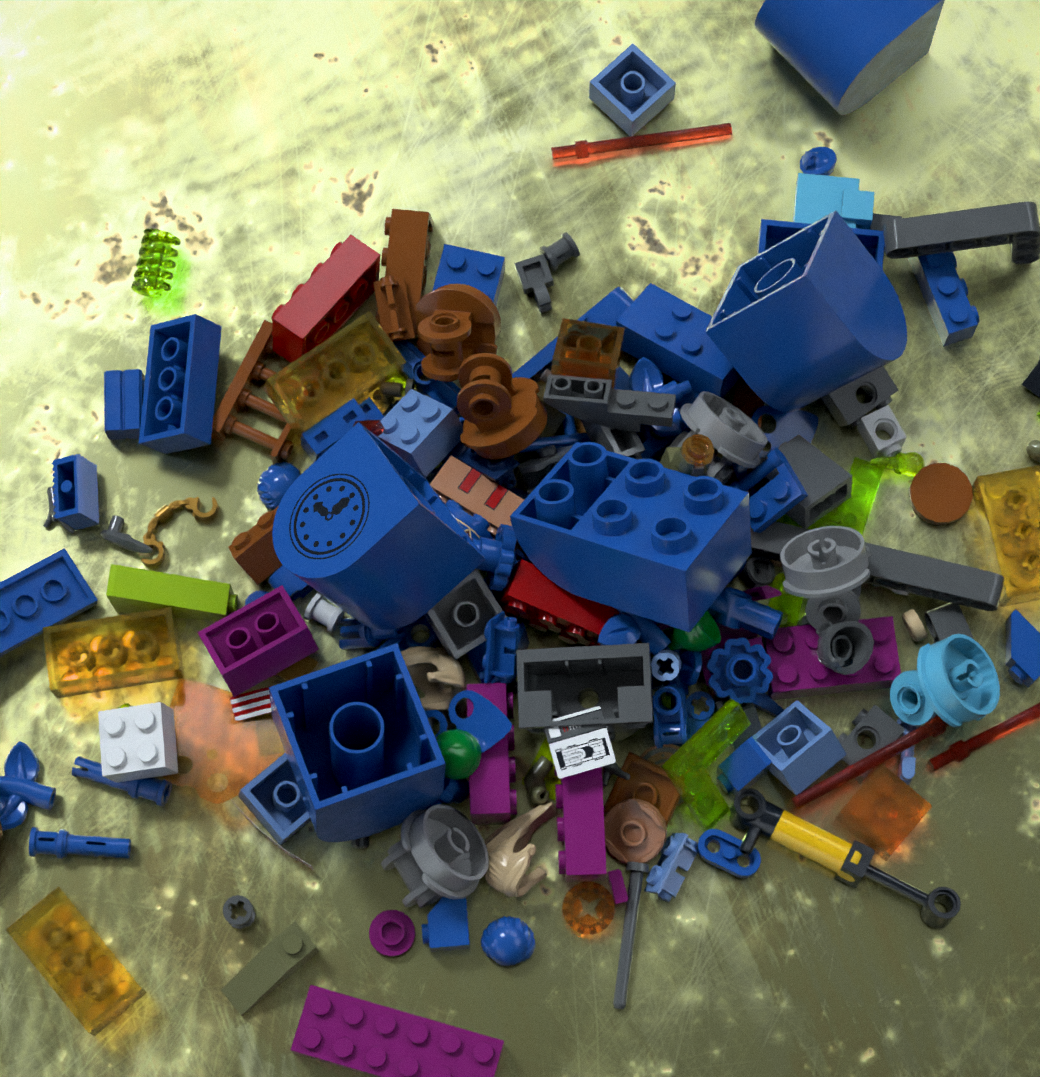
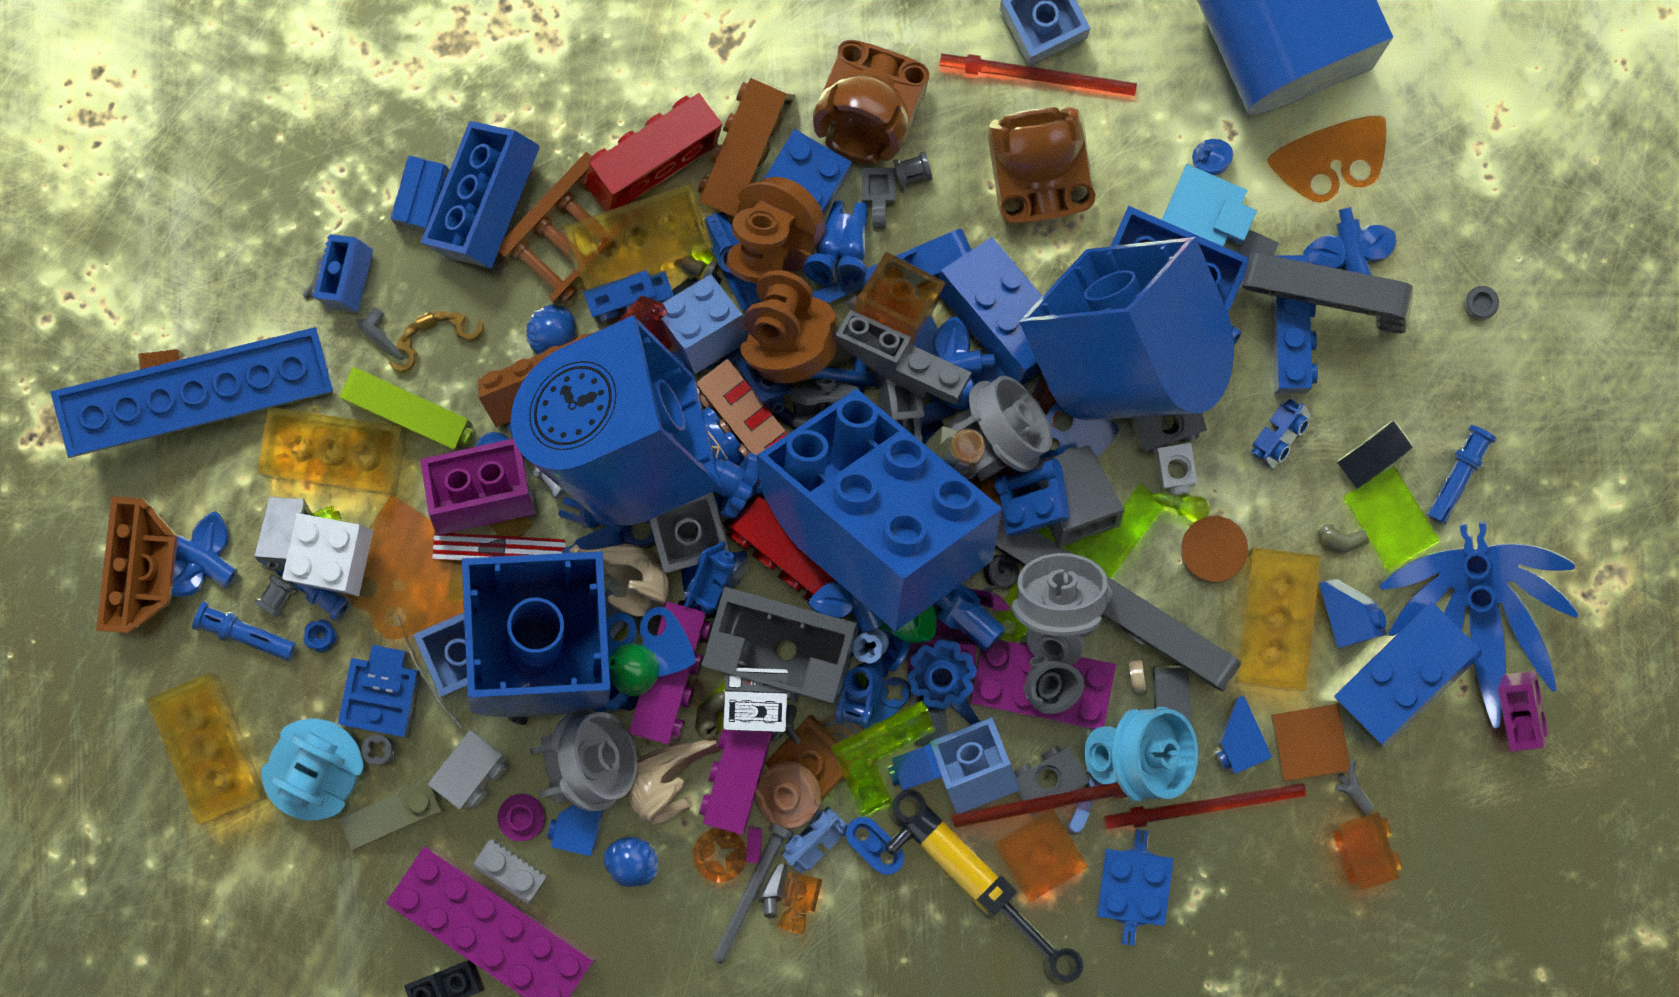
camera: 20 degrees right, 10 degrees up
clear neon green piece [131,228,181,298] -> none
dark orange hinge [373,276,415,344] -> none
none -> dark grey bush [253,574,297,618]
none -> hinge [254,497,313,572]
none -> medium azure piece [261,719,364,820]
none -> blue plate [303,619,337,652]
none -> blue piece [338,645,421,738]
none -> light grey brick [427,730,509,810]
none -> light grey brick [472,839,549,904]
none -> dark grey bar [758,864,788,918]
none -> clear orange plate [778,872,823,934]
none -> blue piece [803,200,868,288]
none -> dark orange piece [813,39,930,164]
none -> dark orange piece [988,107,1096,223]
none -> blue plate [1097,829,1174,946]
none -> blue hinge [1251,398,1311,469]
none -> clear orange piece [1267,116,1386,203]
none -> blue plant [1303,207,1396,275]

